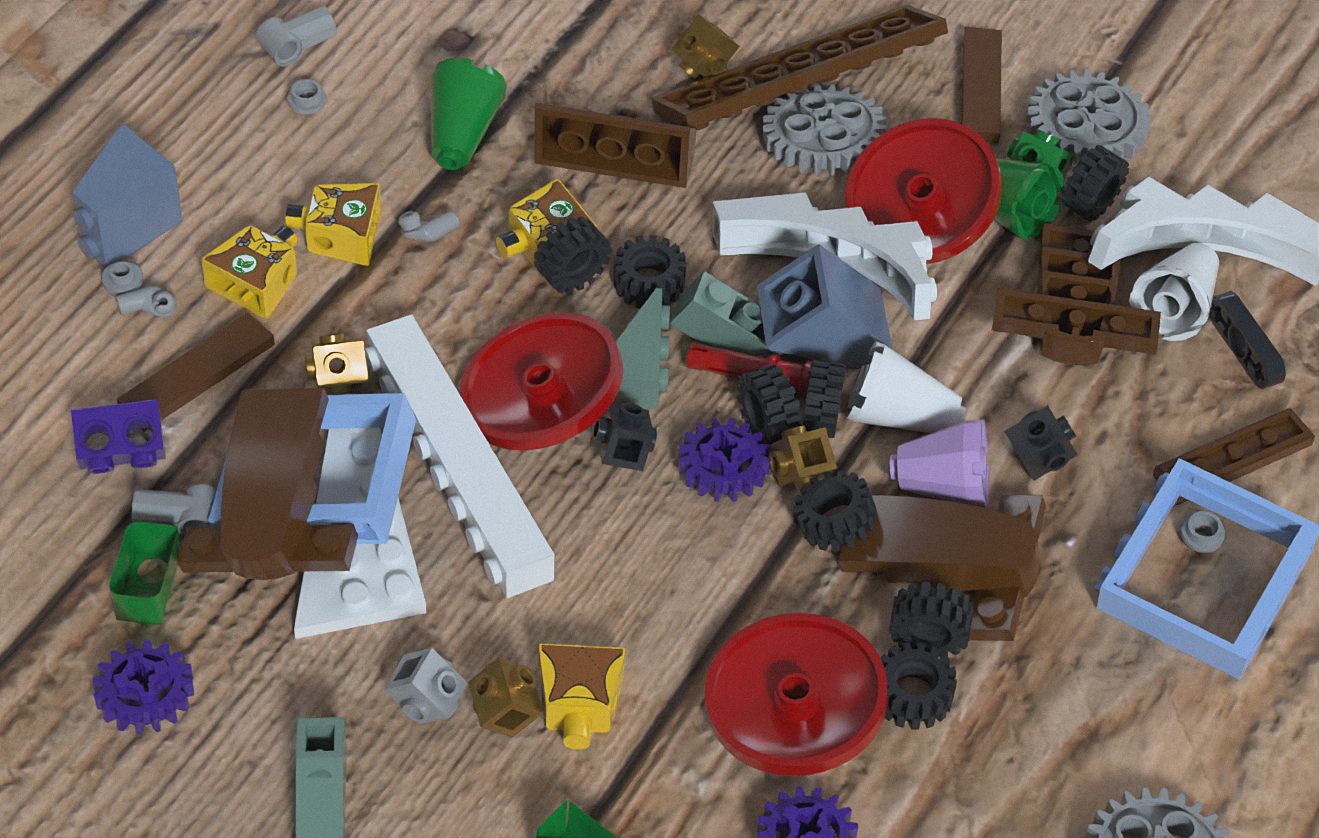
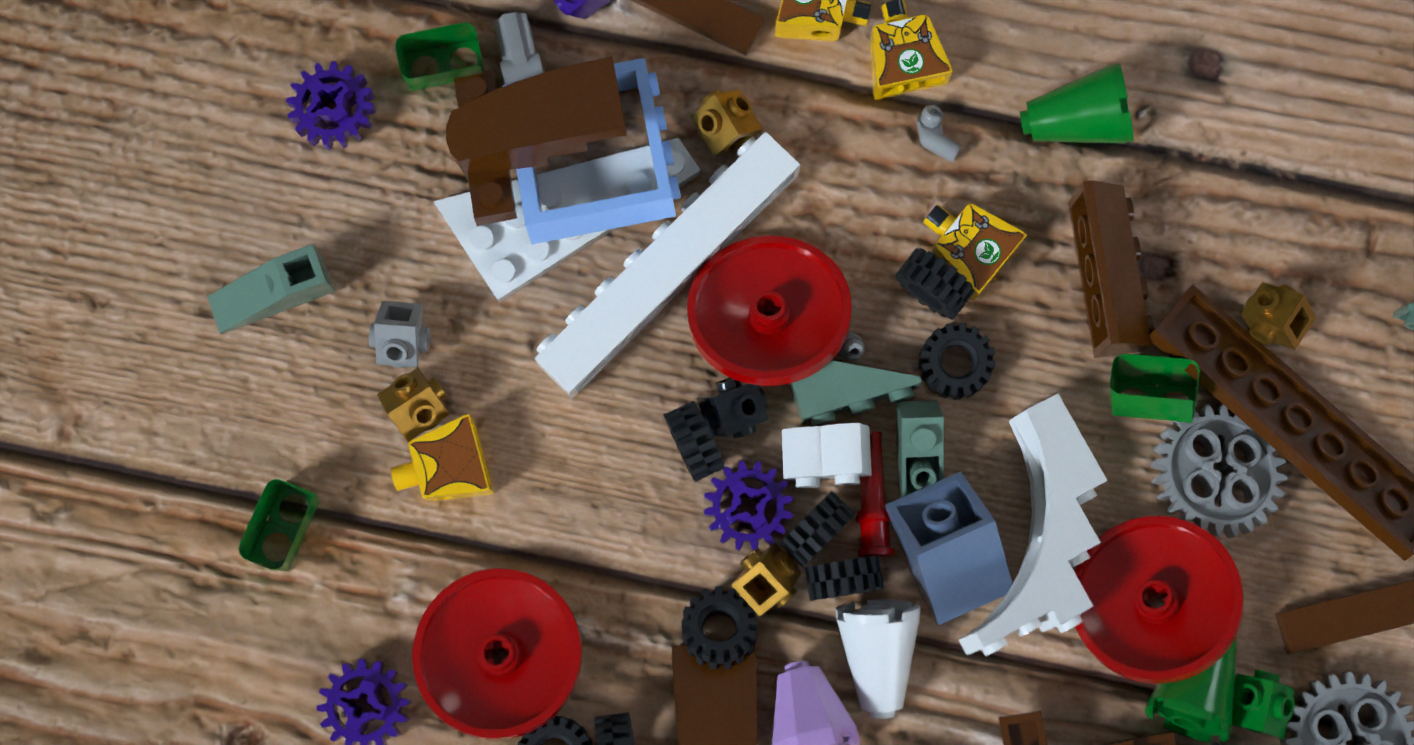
camera: 75 degrees right, 30 degrees up
none -> black tyre [664,401,725,482]
none -> white brick [782,423,872,488]
none -> green piece [1110,354,1200,423]

